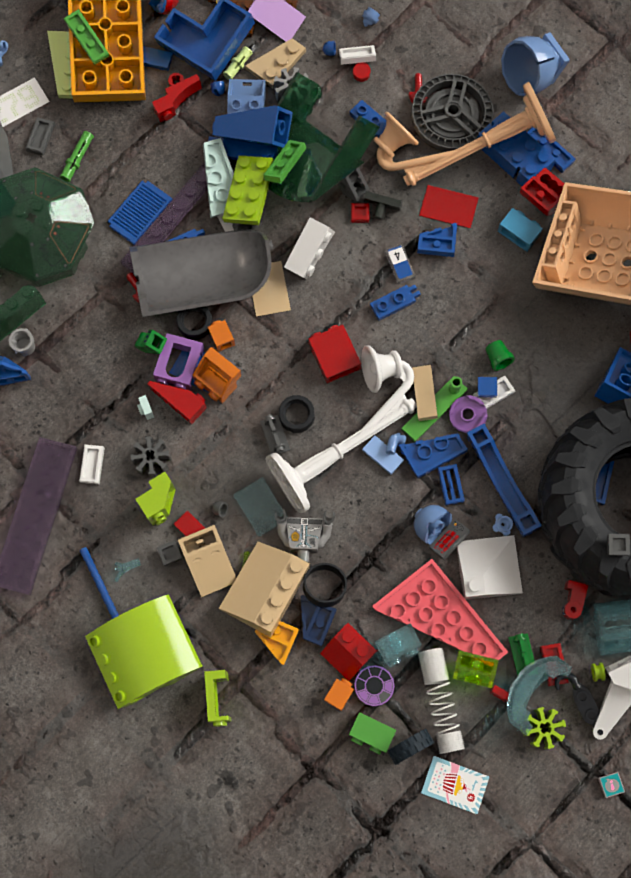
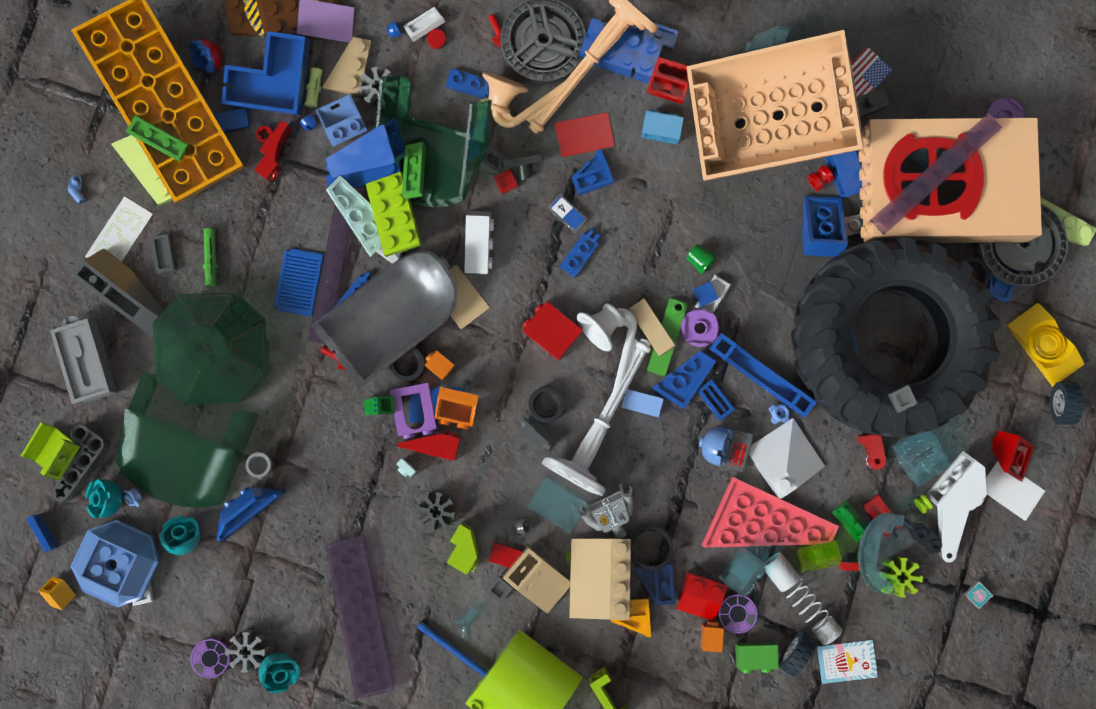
camera: 30 degrees left, 10 degrees up
white tile [79,445,105,485] -> none
medium blue arm [386,433,406,455] -> none

